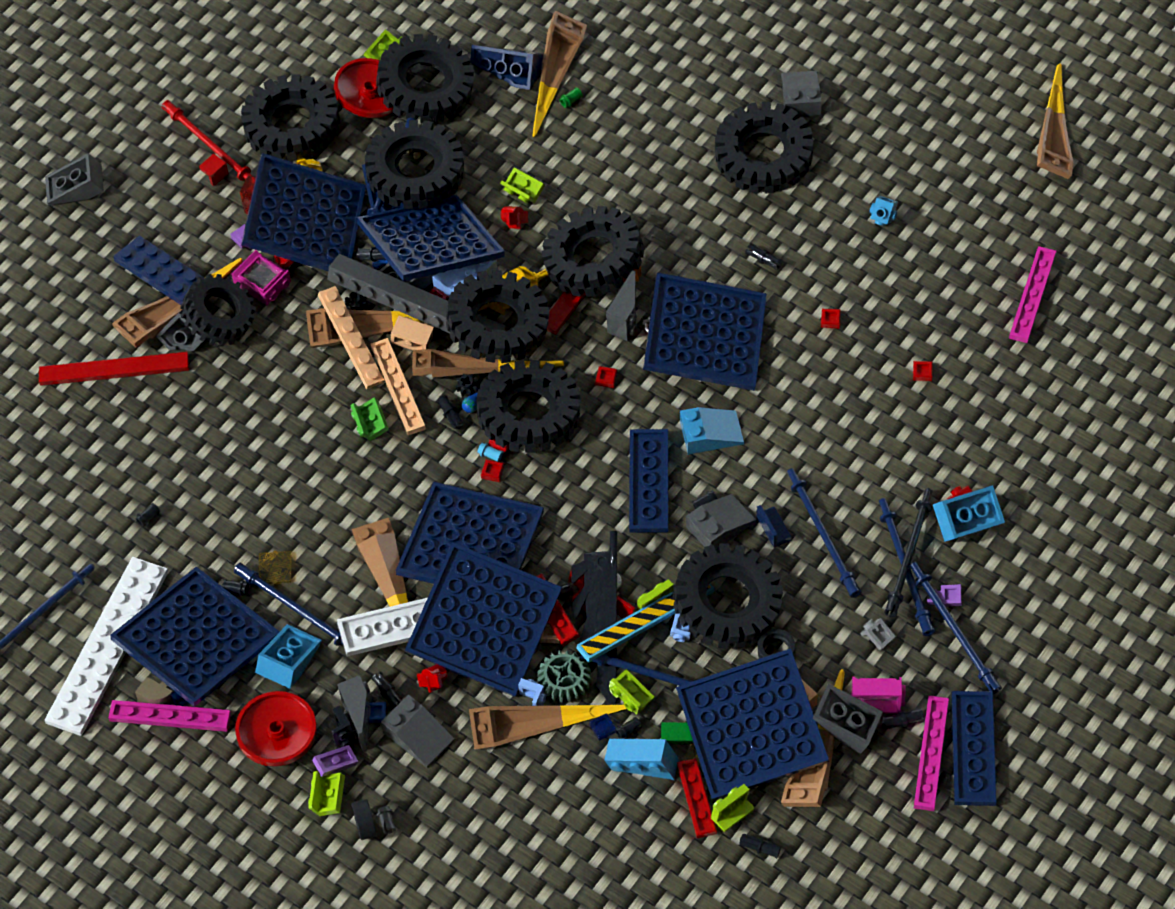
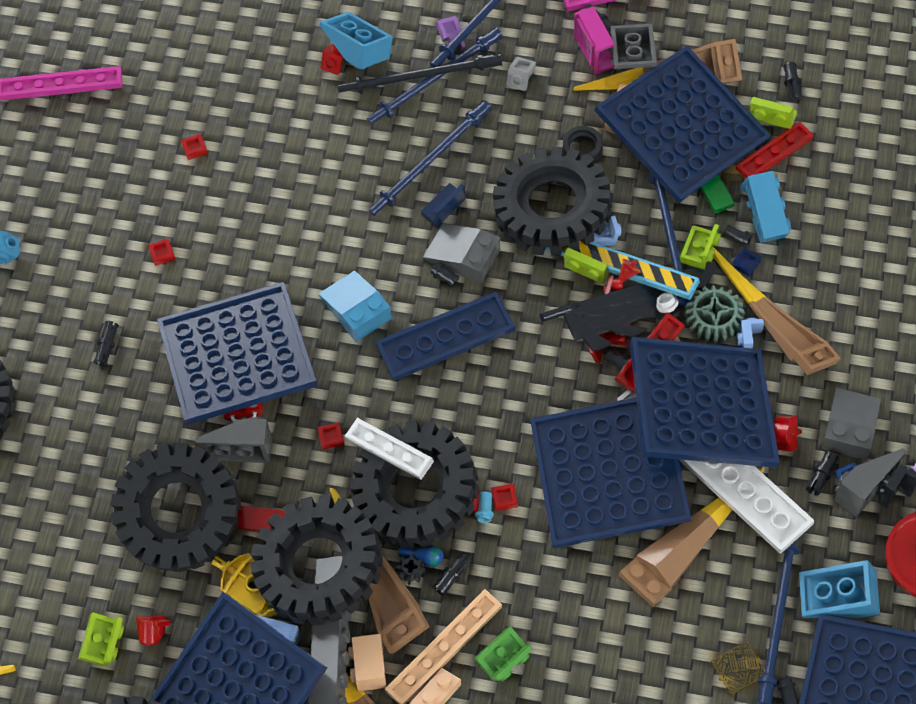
camera: 115 degrees left, 5 degrees up
none -> white tile [345,418,434,480]
none -> red piece [611,259,640,290]
none -> white plate [656,293,679,313]

